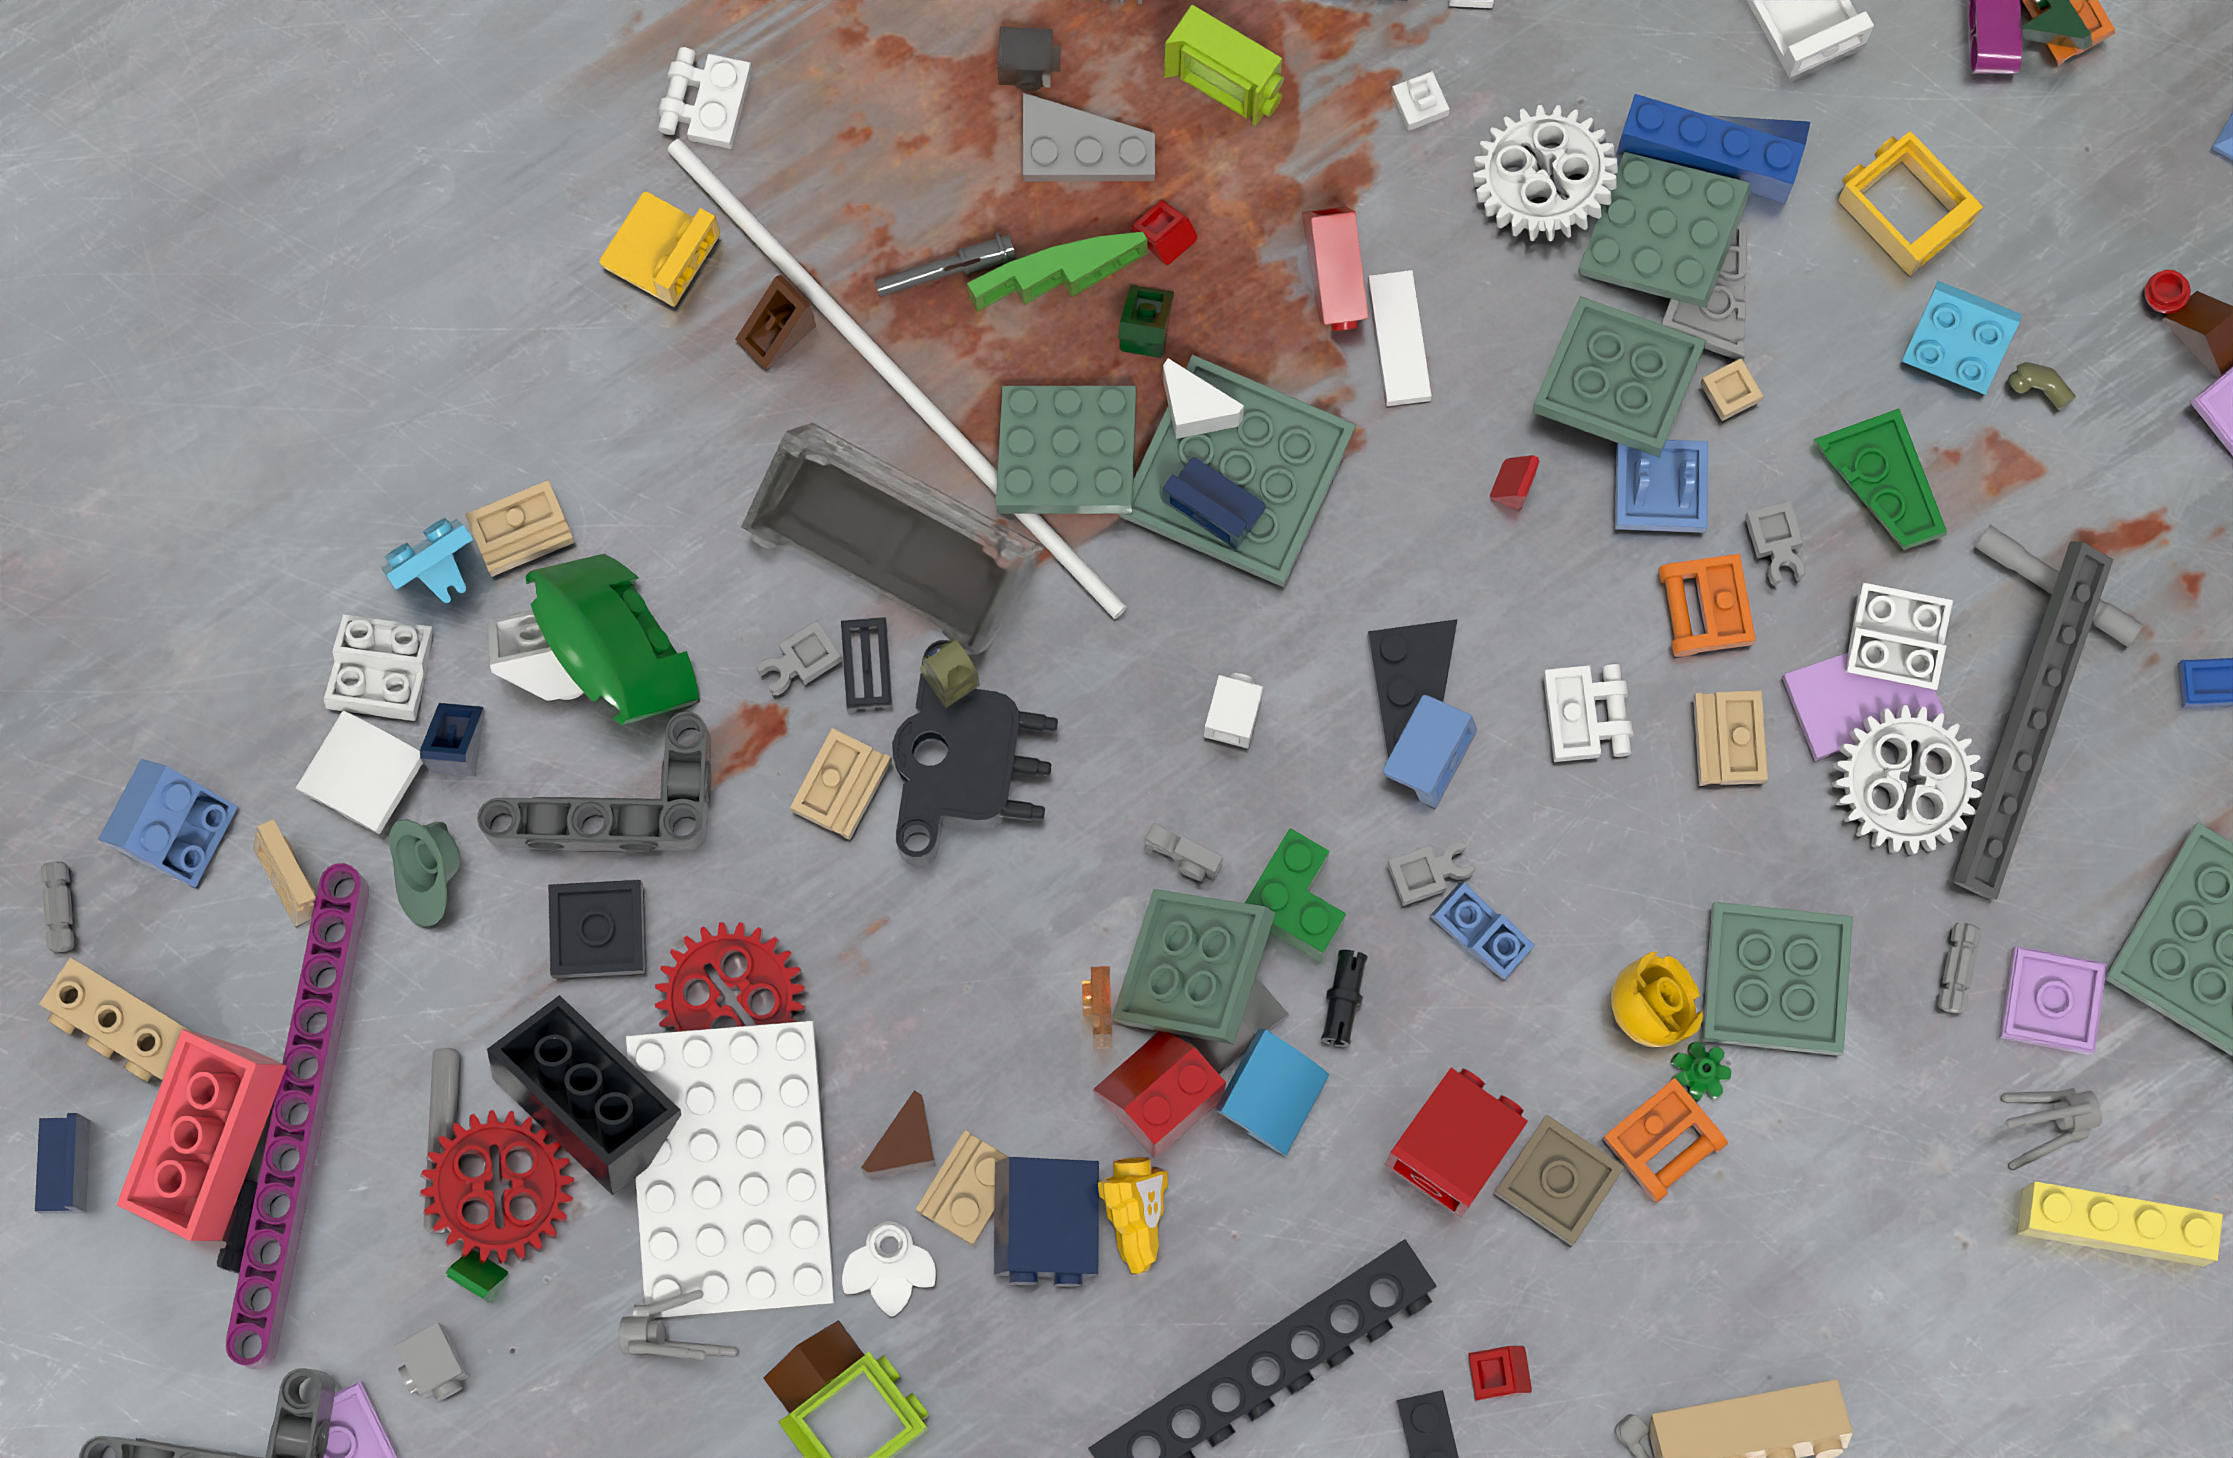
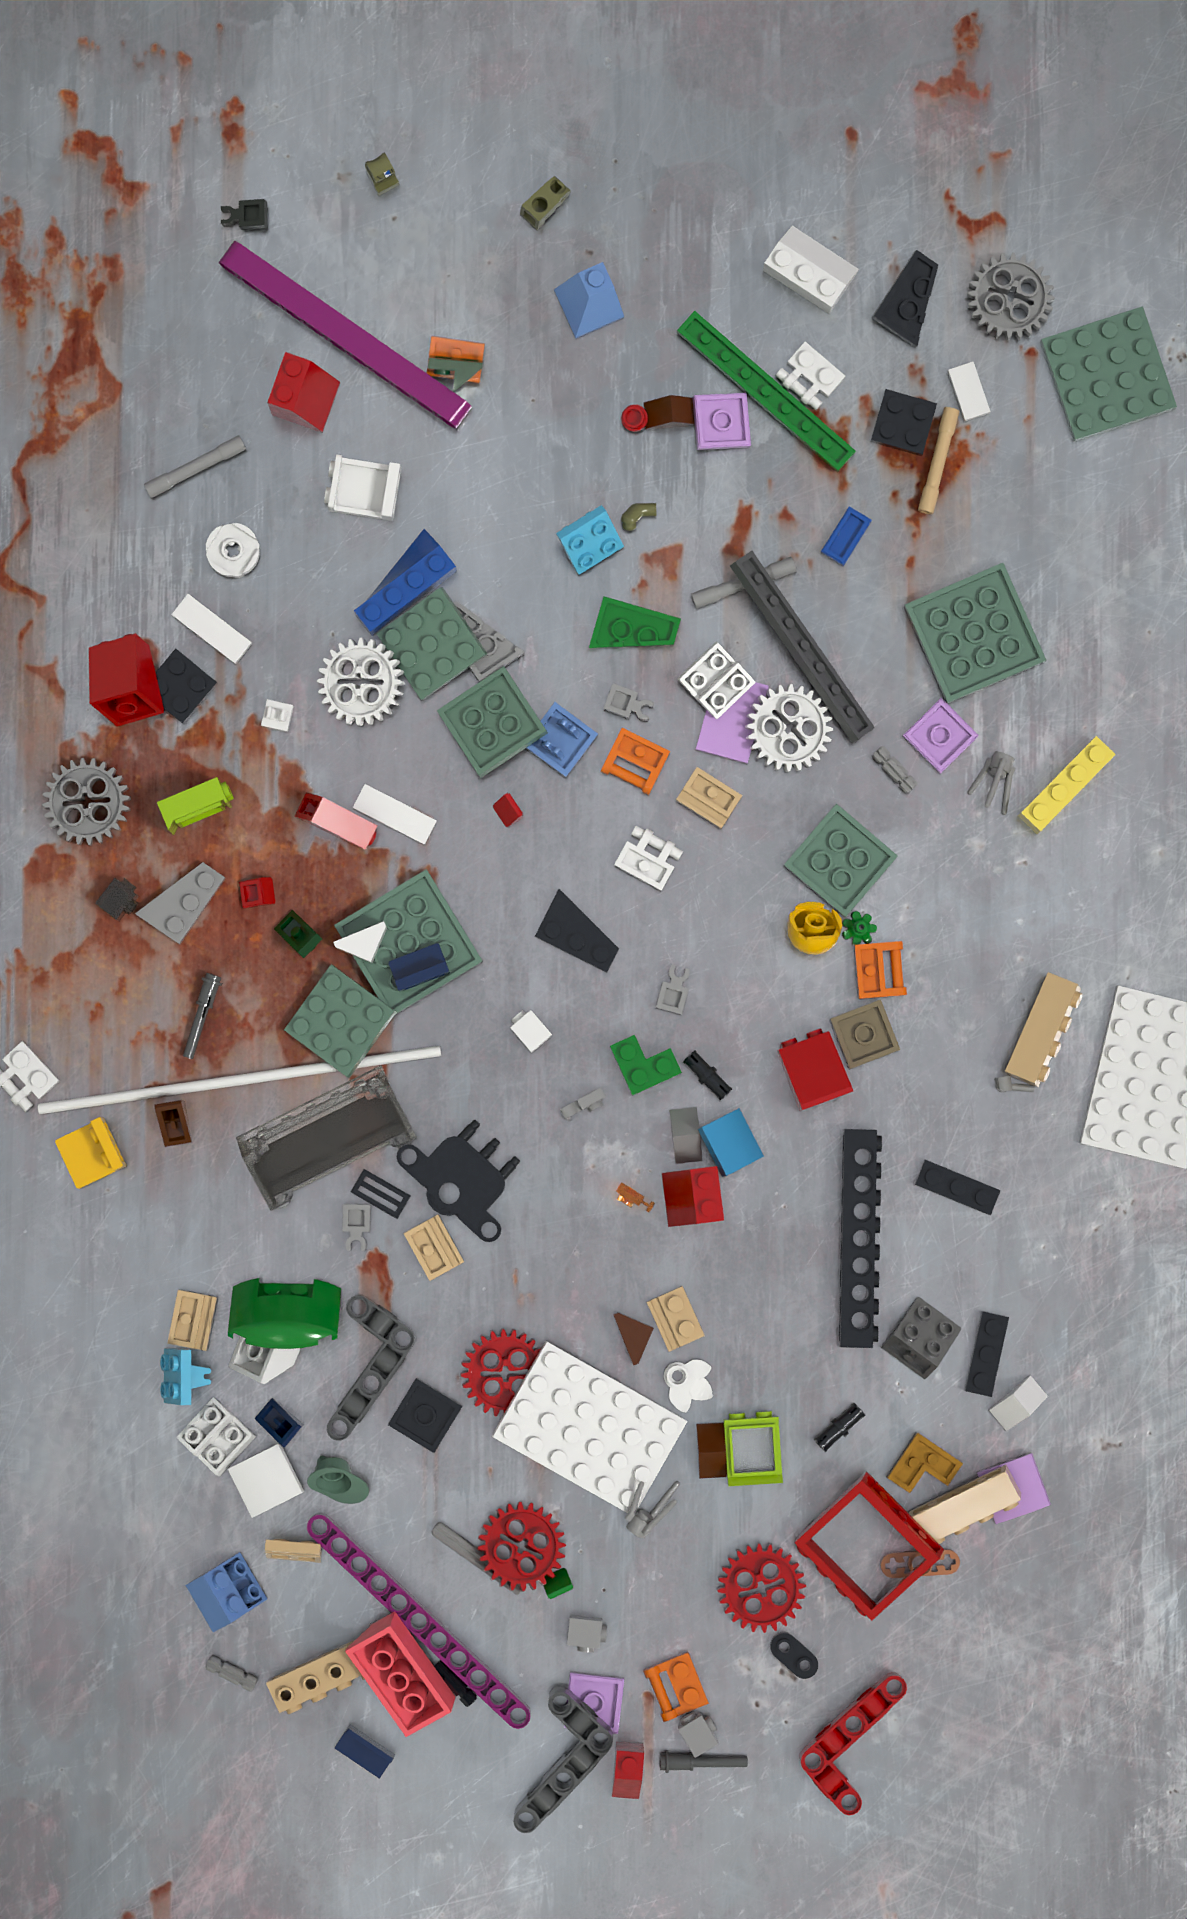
camera: 60 degrees left, 10 degrees up
black slope [487,995,682,1195] -> none
olive leg [920,638,980,708] -> none
bright green slope [967,232,1147,312] -> none
dark blue brick [994,1157,1099,1287] -> none
yellow rock [1098,1157,1168,1274] -> none
sand green plate [1112,889,1275,1045] -> none
medium blue panel [1383,695,1477,808] -> none
medium blue slope [1430,882,1535,979] -> none
red slope [1468,1346,1532,1400] -> none
tan plate [1700,358,1763,421] -> none
yellow window [1838,131,1983,276] -> none

